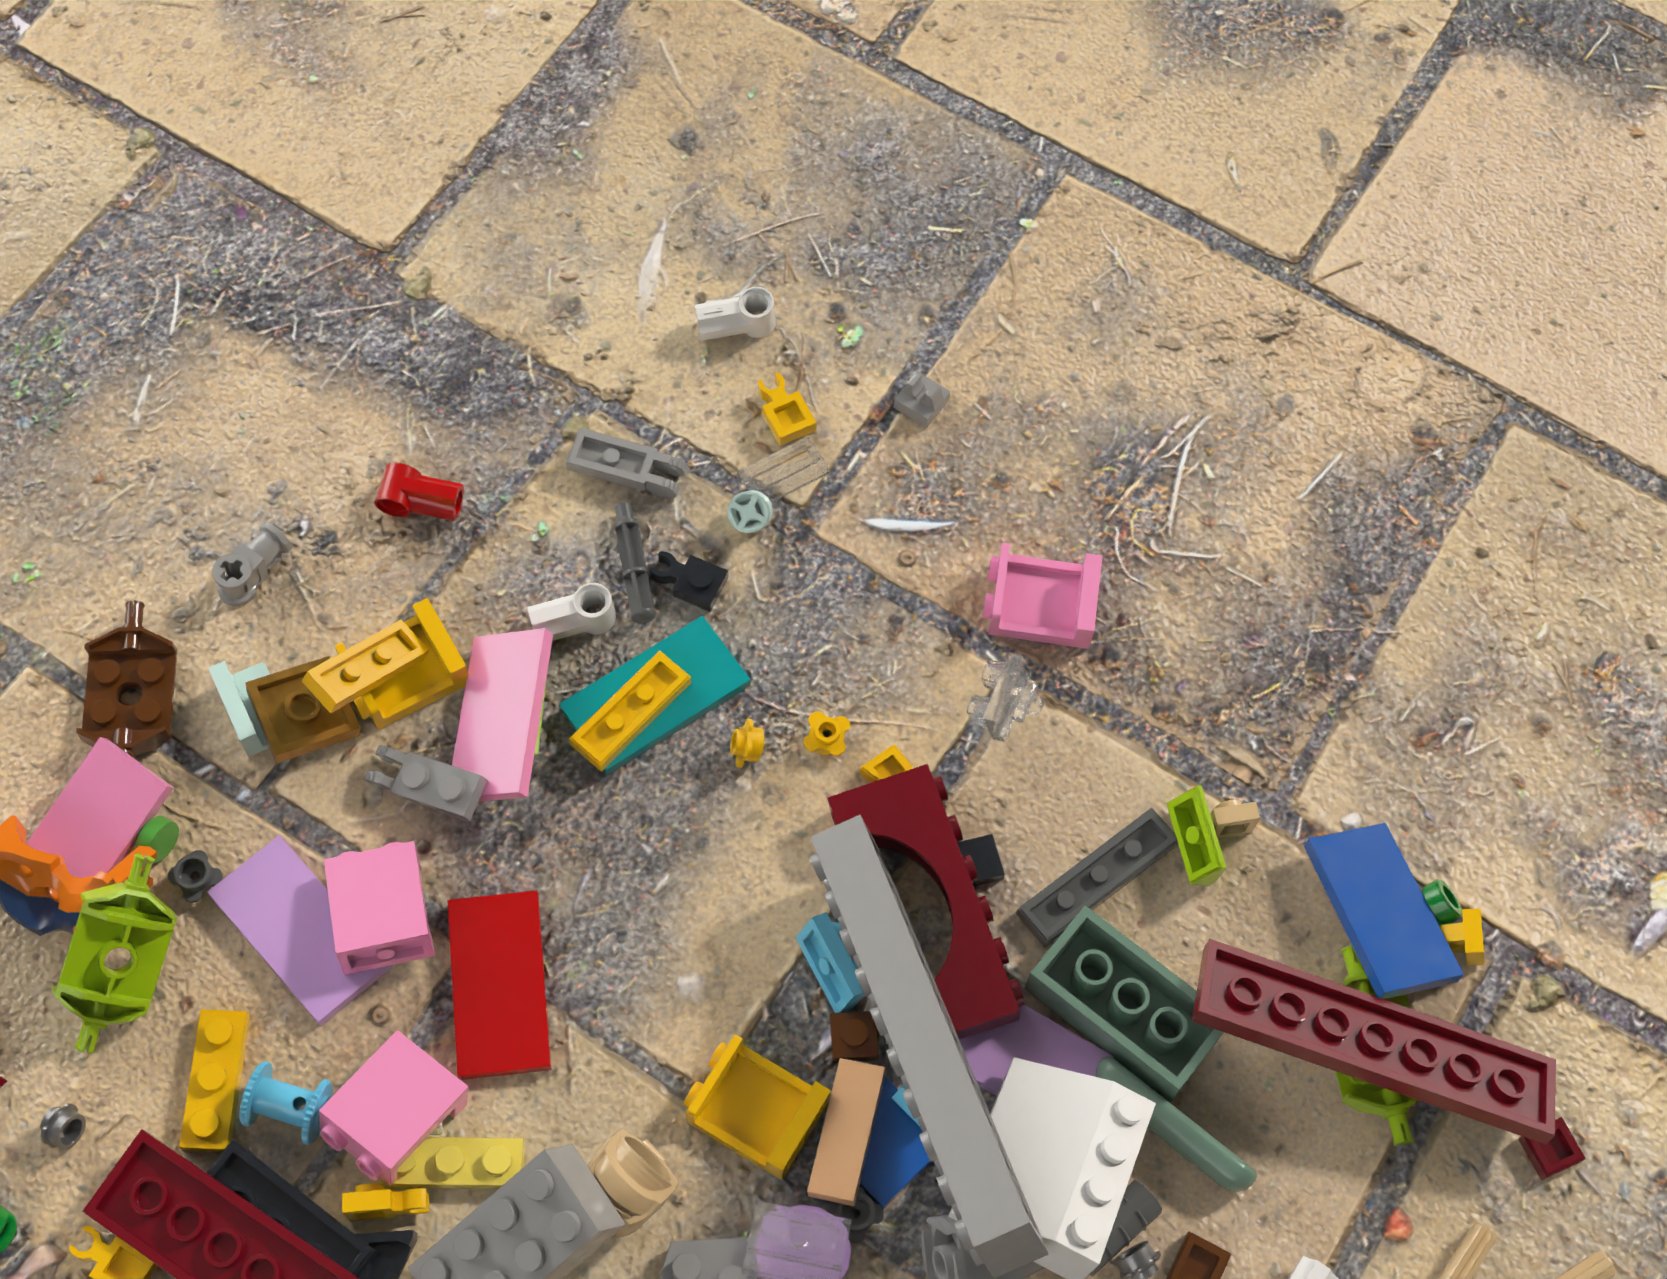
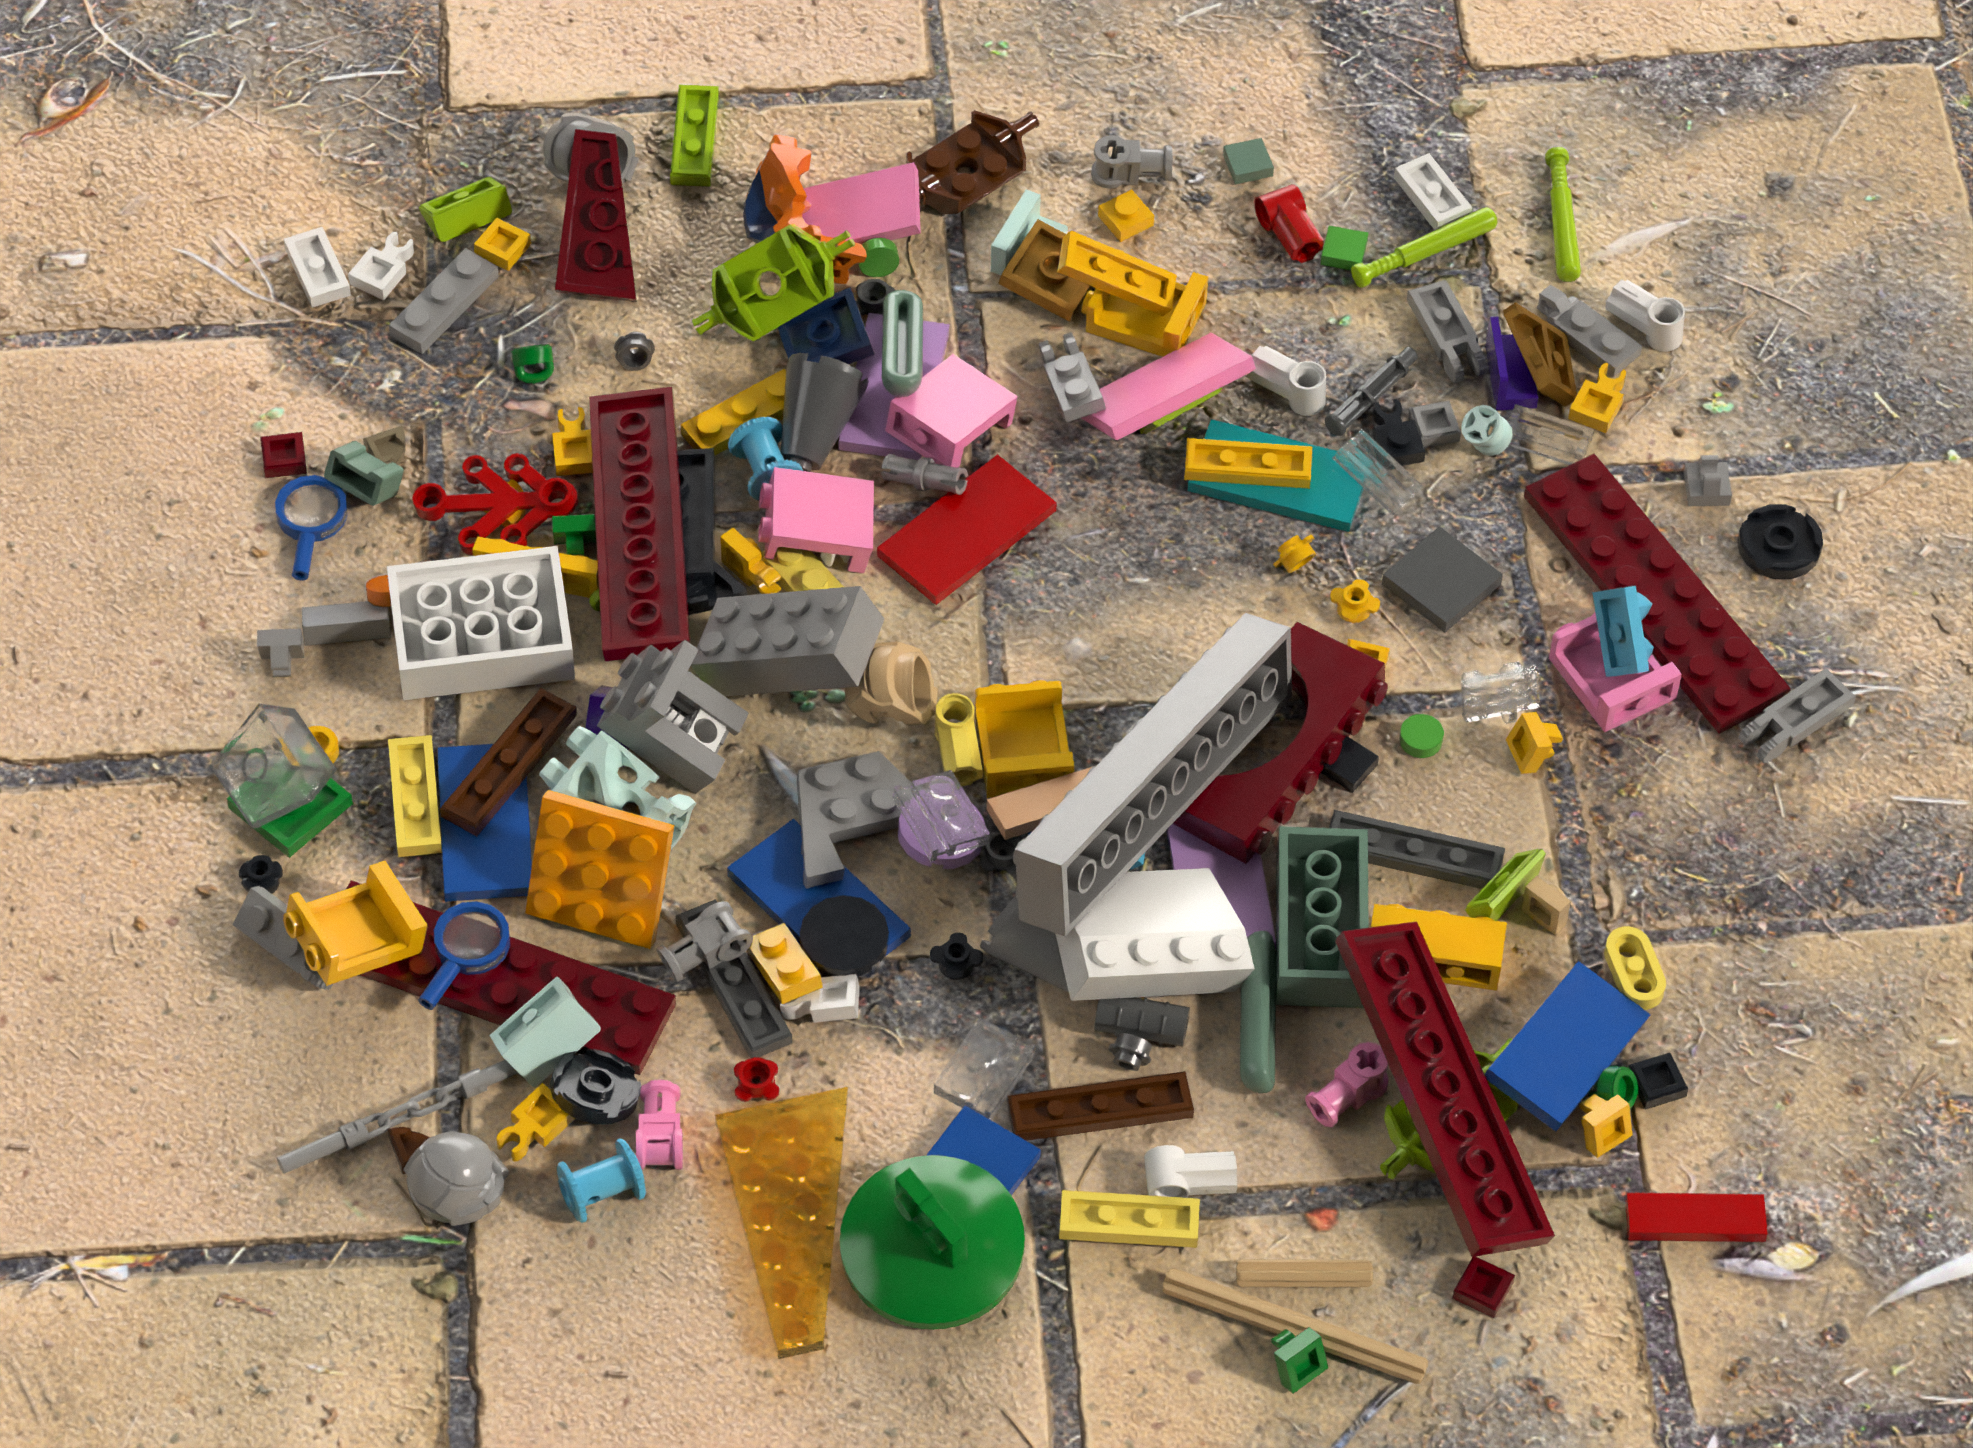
camera: 55 degrees right, 10 degrees down
none -> dark blue plate [778,287,875,364]
none -> dark grey cone [781,353,869,472]
none -> sand green piece [881,290,923,397]
none -> light grey pin [881,454,968,495]
none -> light yellow piece [934,693,983,787]
none -> yellow plate [1098,189,1155,242]
none -> sand green tile [1223,138,1274,184]
none -> bright pink connector [1305,1042,1388,1128]
none -> bright green tile [1320,225,1369,270]
none -> clear tile [1332,429,1423,515]
none -> lime piece [1351,207,1497,288]
none -> yellow brick [1371,904,1507,991]
none -> dark grey tile [1382,526,1503,633]
none -> white plate [1394,153,1472,230]
none -> bright green tile [1399,714,1444,758]
none -> light grey tile [1408,401,1461,448]
none -> dark purple panel [1485,316,1538,410]
none -> pearl gold wing [1503,302,1577,407]
none -> yellow tile [1506,712,1563,774]
none -> dark red plate [1524,453,1791,734]
none -> light grey hinge [1537,285,1642,377]
none -> lime piece [1545,147,1581,282]
none -> medium azure tile [1592,586,1654,677]
none -> light yellow plate [1604,926,1666,1010]
none -> red tile [1625,1192,1768,1242]
none -> black tile [1628,1052,1688,1110]
none -> black tile [1737,504,1823,579]
none -> light grey hinge [1738,668,1856,764]

